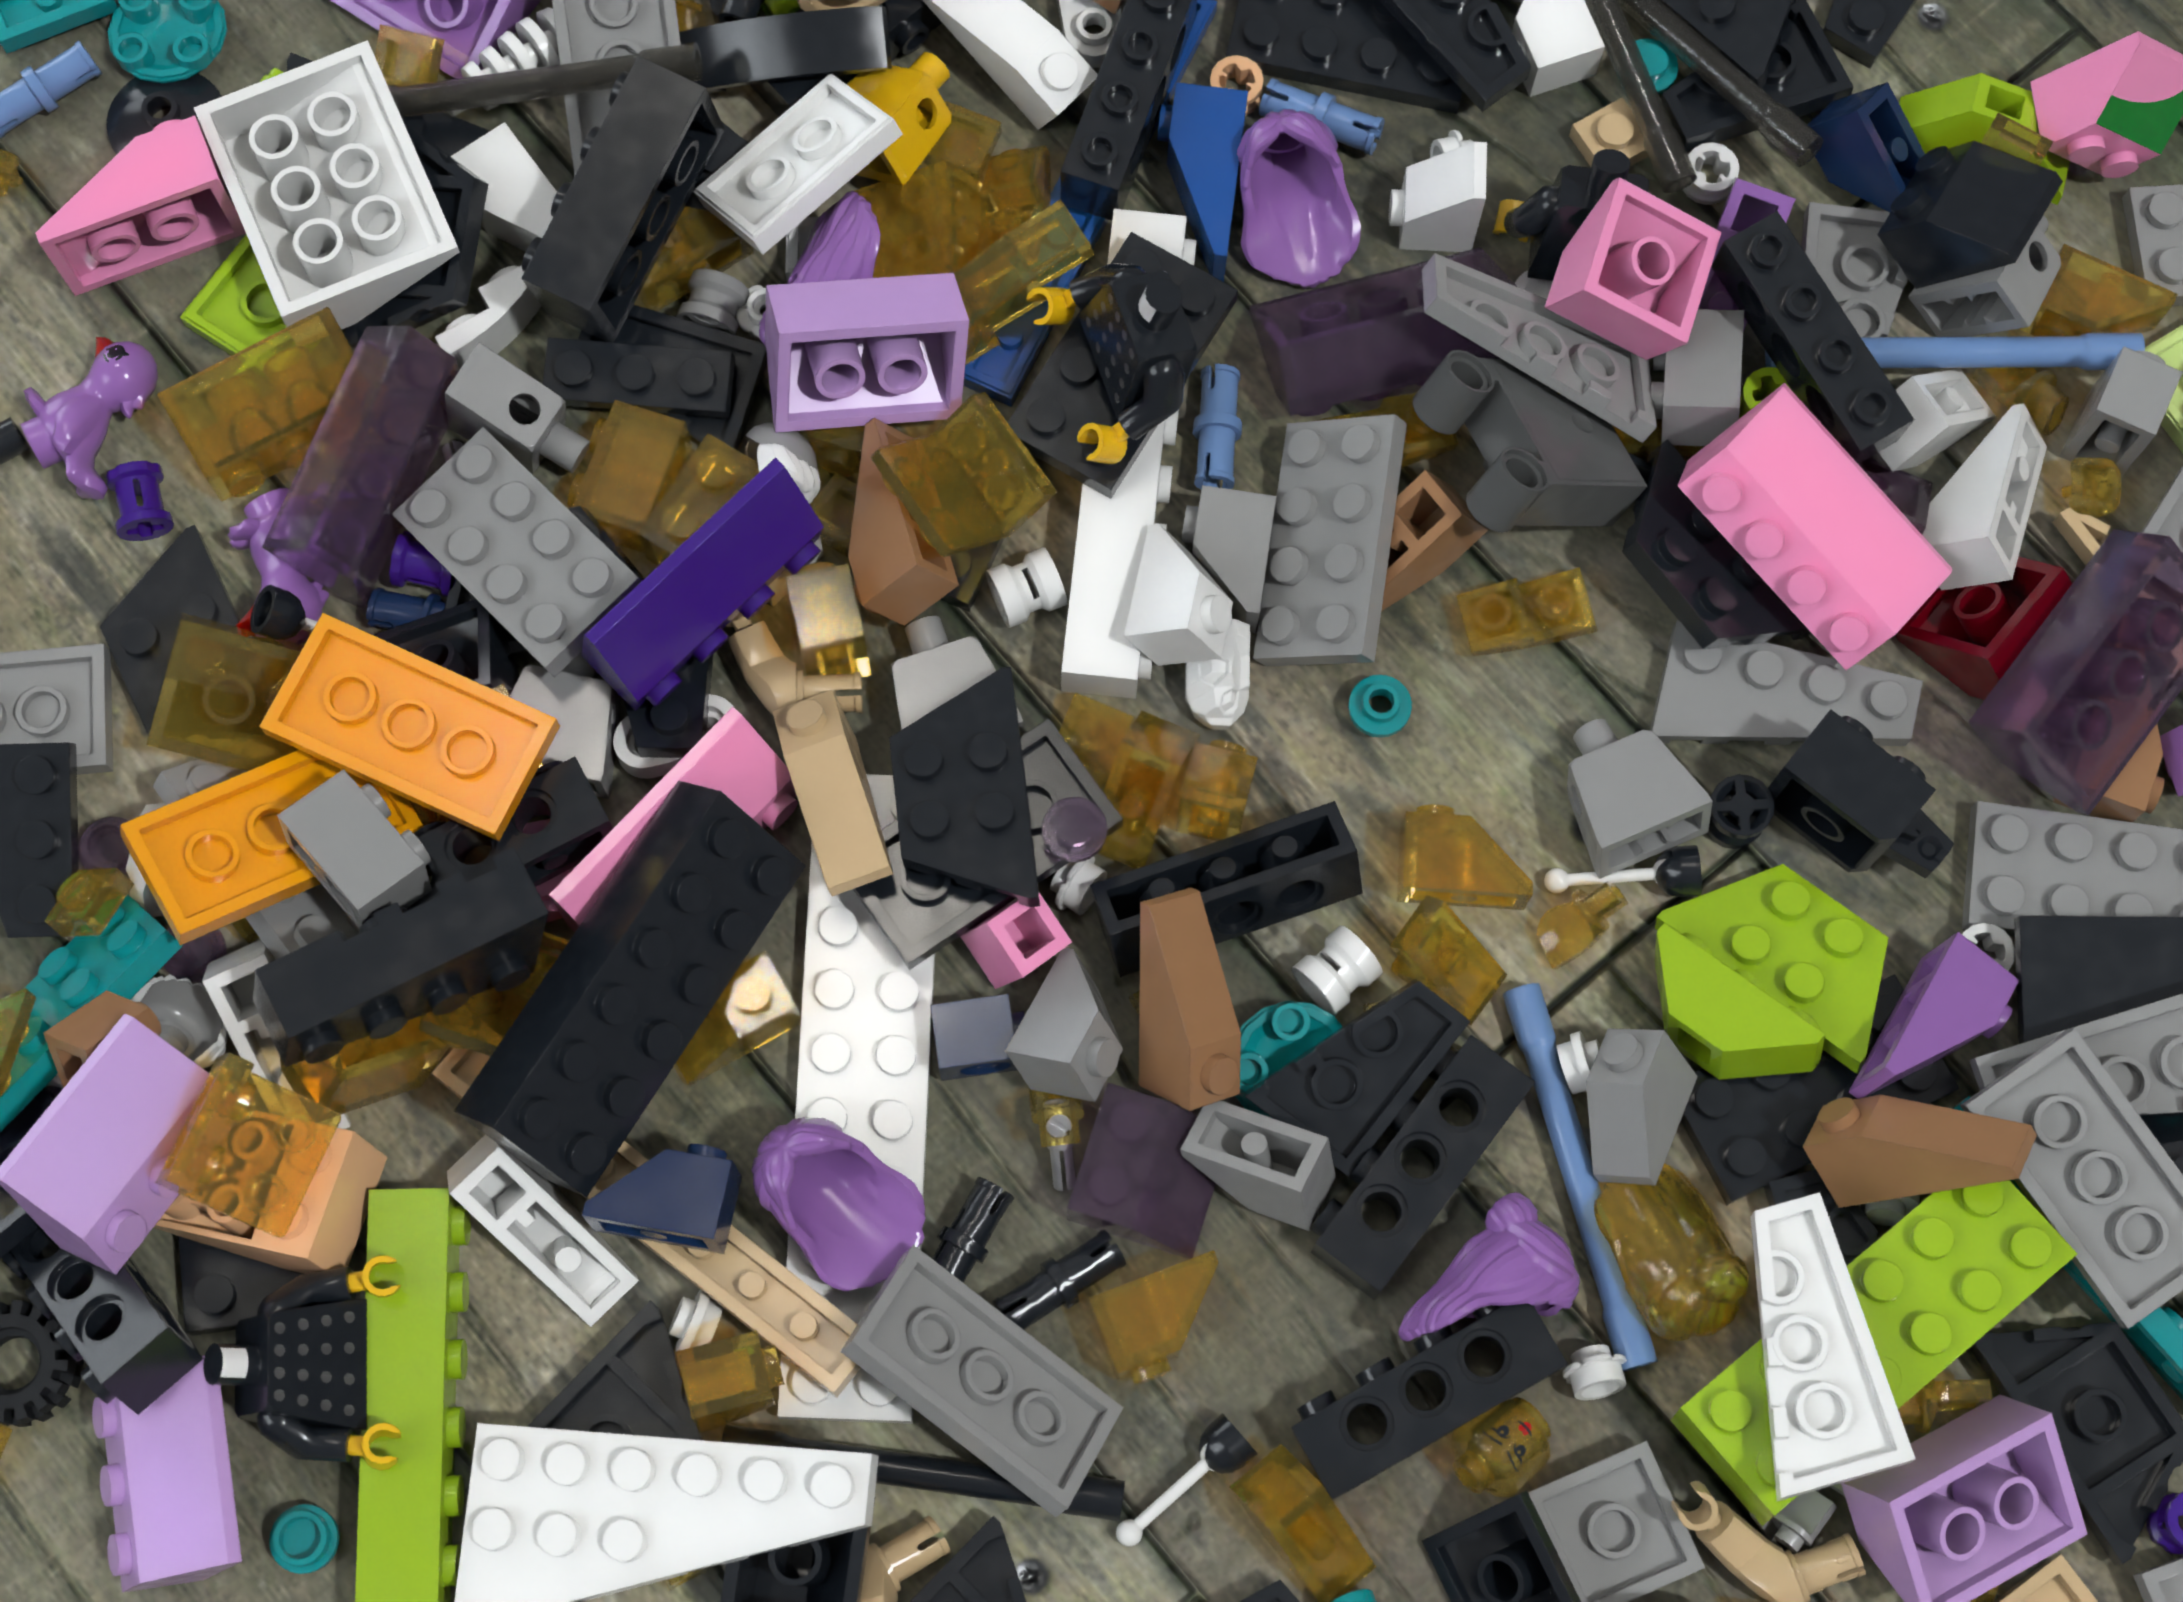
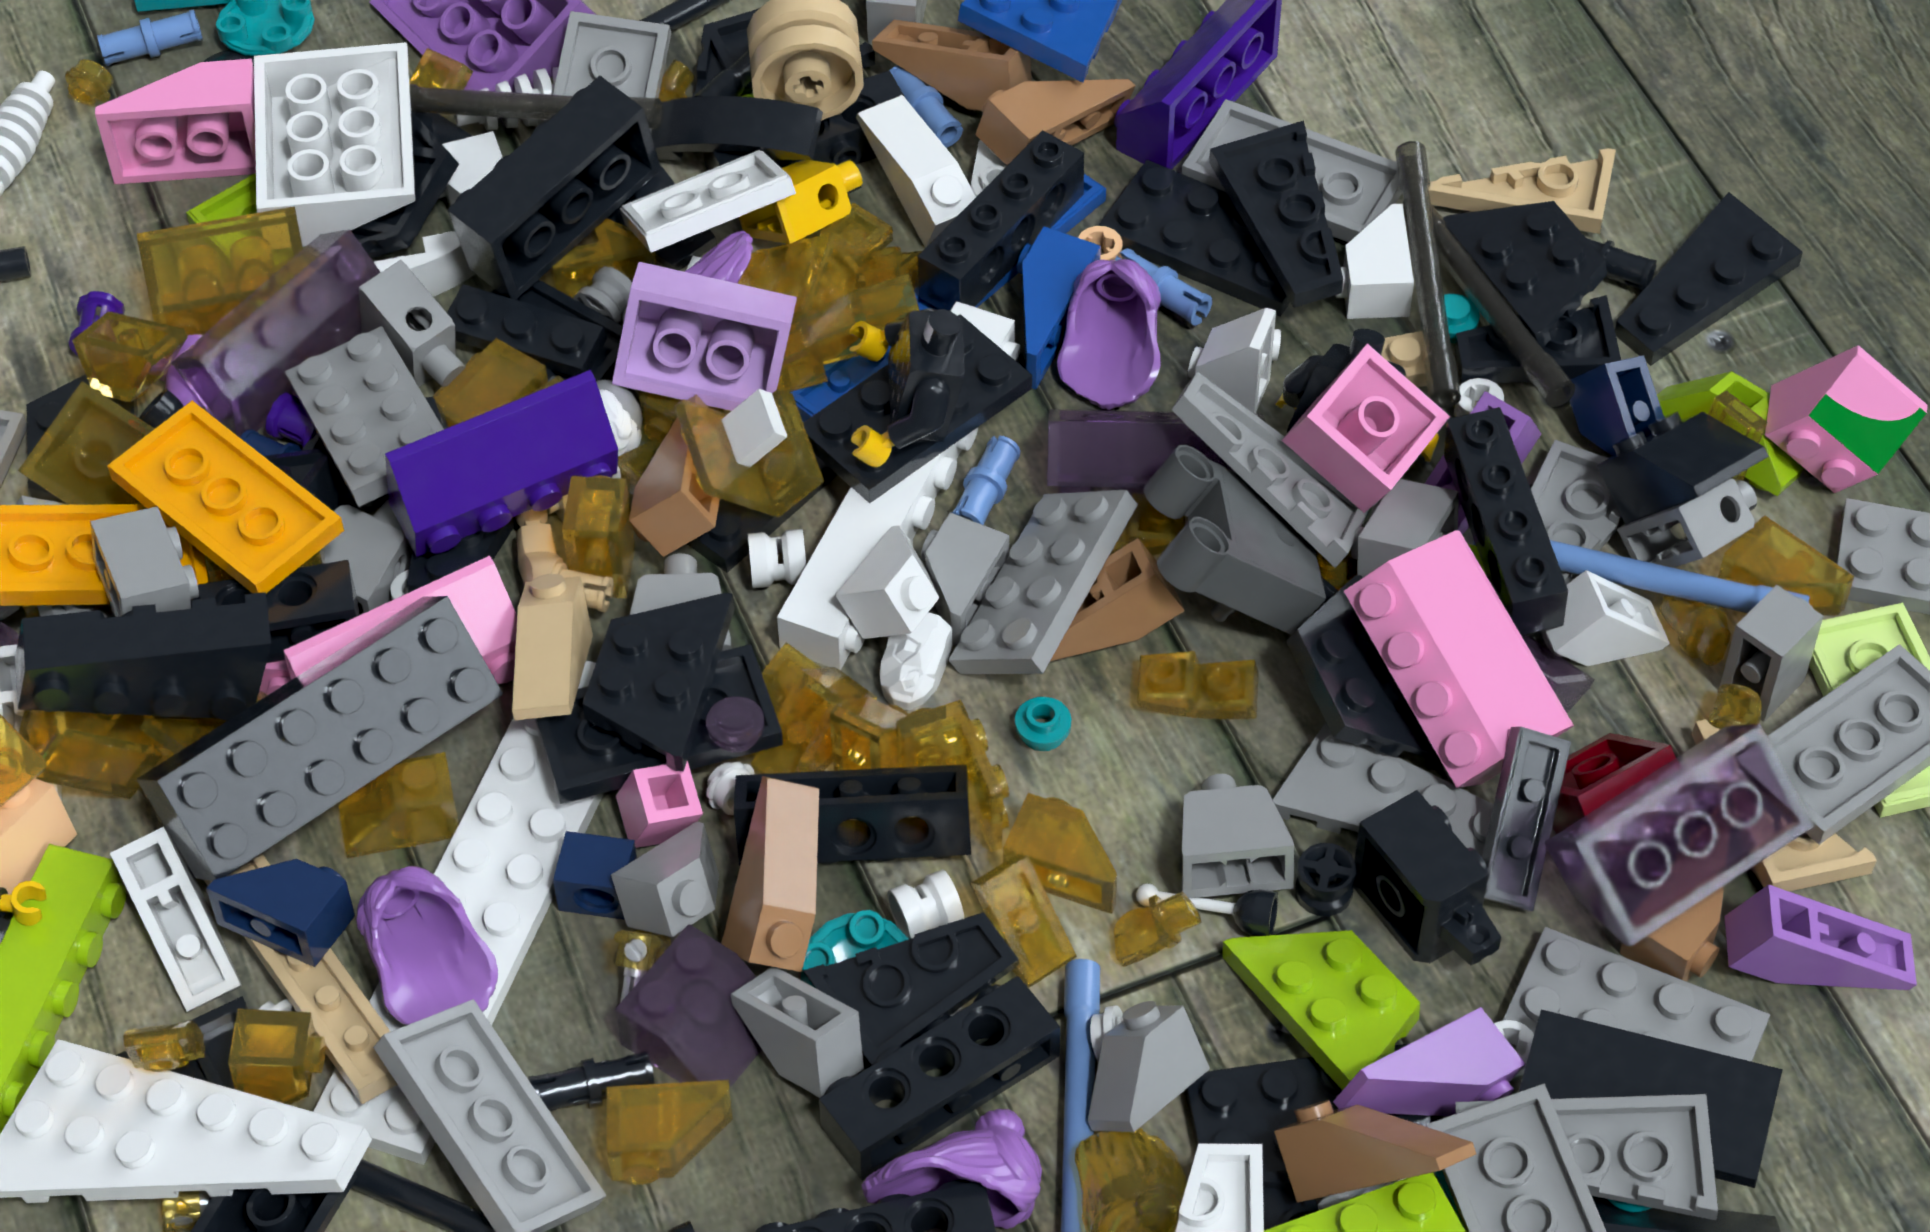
camera: 20 degrees right, 20 degrees down
medium lavender animal [20,337,158,500] -> none
black pin [932,1177,1014,1283] -> none
lime slope [1654,923,1825,1080] -> none
white slope [1919,403,2047,591] -> none
none -> clear yellow slope [72,311,188,402]
none -> clear yellow slope [123,1021,205,1072]
none -> white tile [721,389,787,467]
none -> clear yellow bracket [896,700,1009,852]
none -> black tile [1482,726,1571,911]

